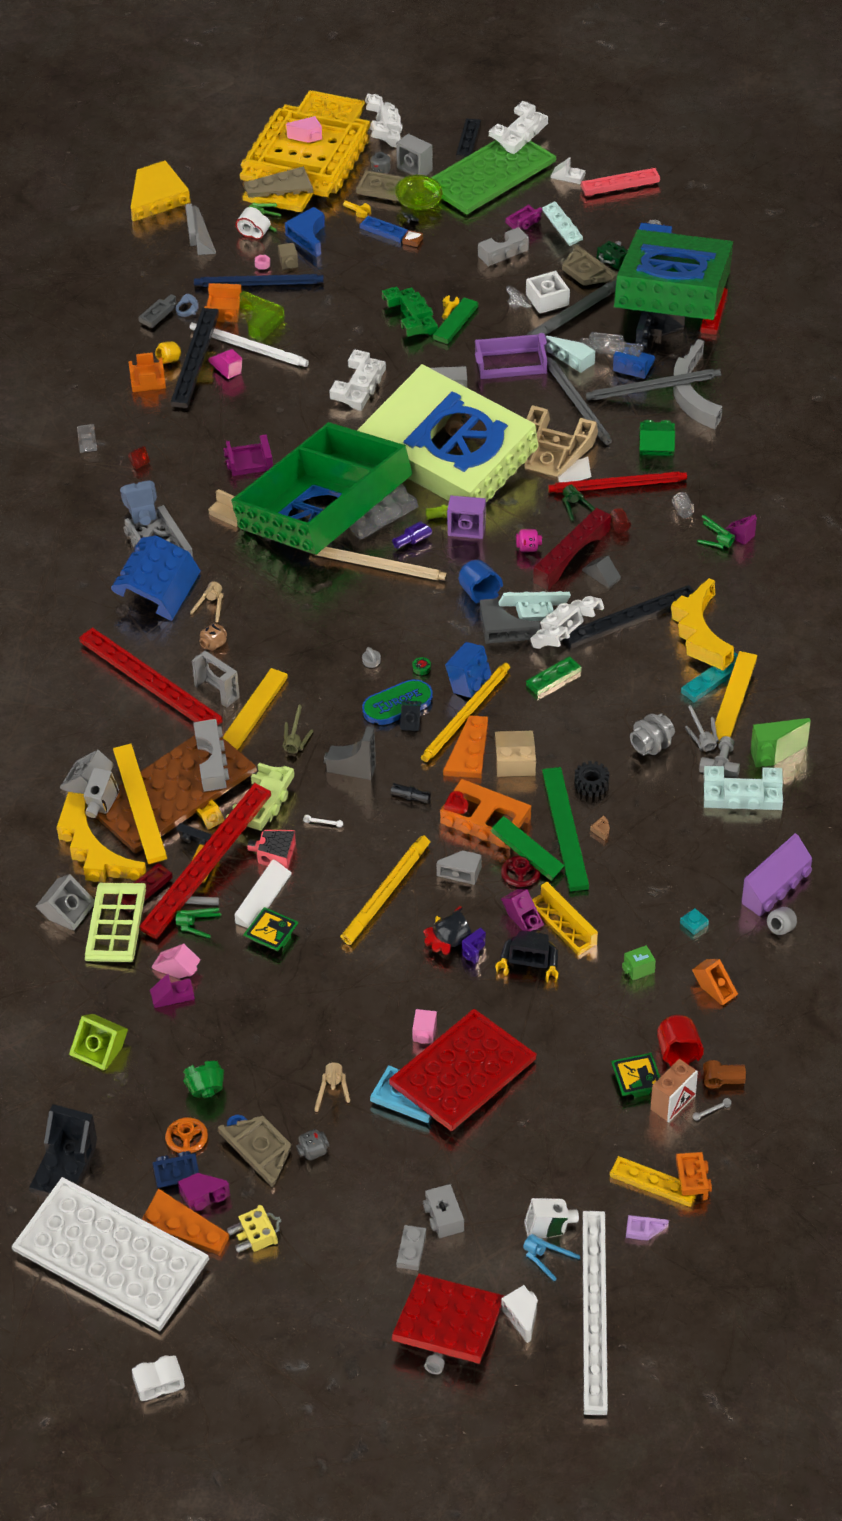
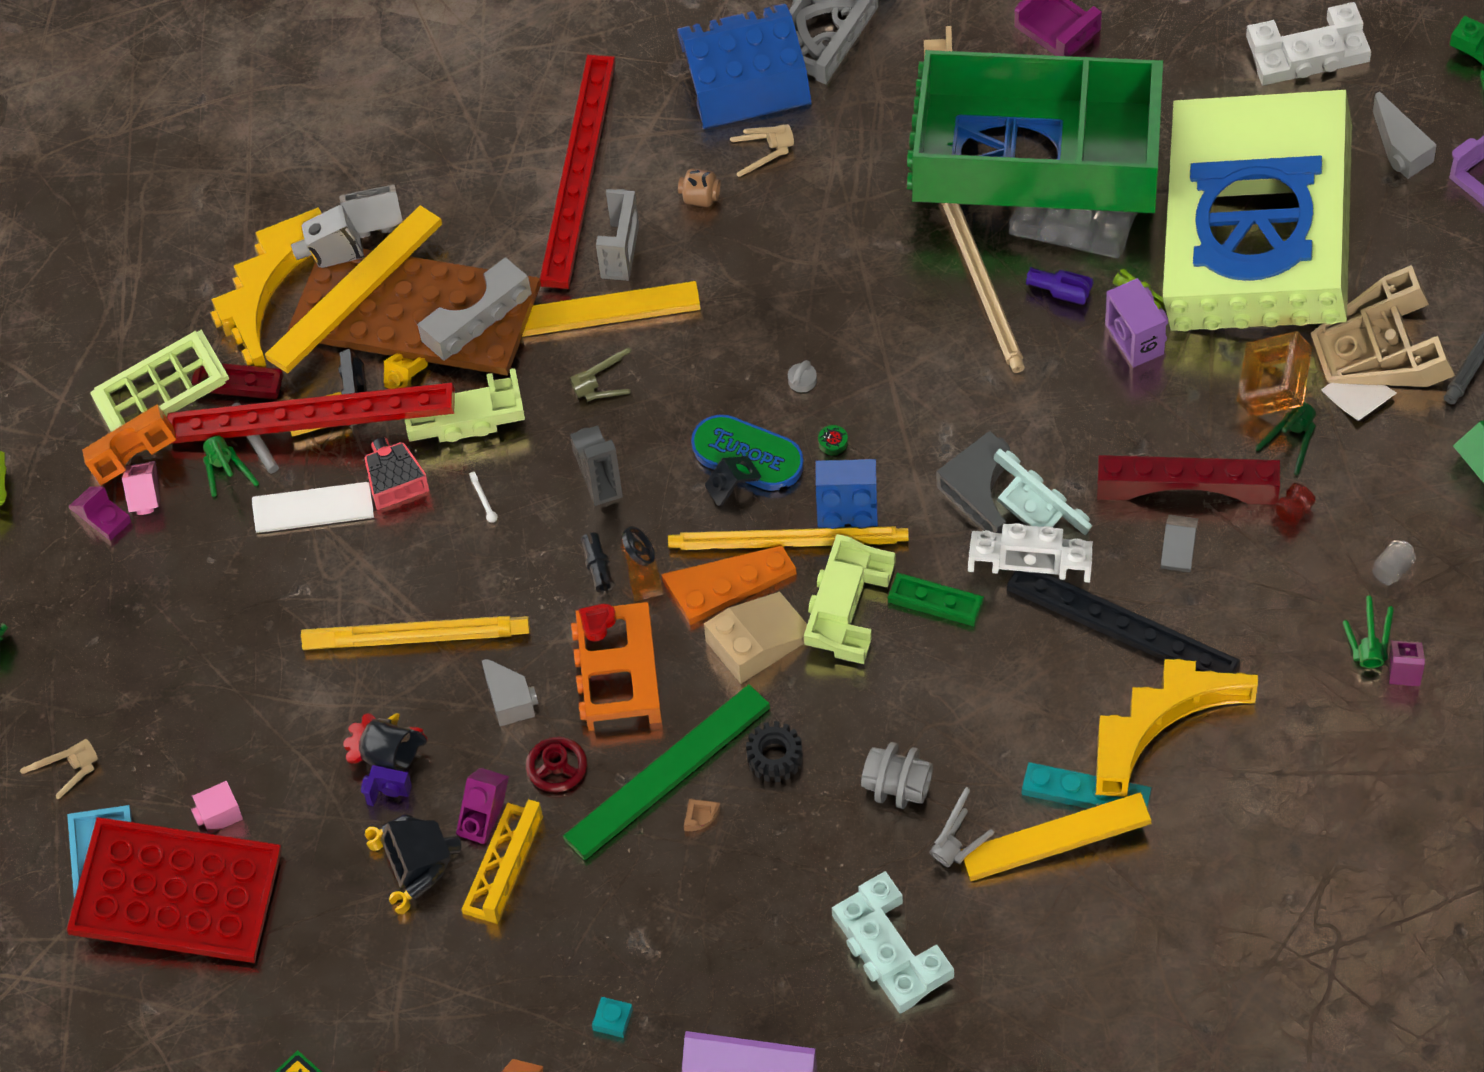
camera: 60 degrees right, 10 degrees up
light grey slope [36,874,95,930] -> none
piece [243,907,299,951] -> none
blue cylinder [458,560,503,603] -> none
green tile [491,816,565,881] -> none
dark pink head [516,529,542,552] -> none
red piece [548,471,687,493] -> none
bright green brick [622,945,656,980] -> none
light grey bar [699,736,740,778] -> none
bright green slope [750,718,811,767] -> none
none -> orange arch [82,404,176,485]
none -> clear orange piece [621,526,664,601]
none -> yellowish green bracket [804,534,896,664]
none -> clear orange window [1237,331,1312,417]

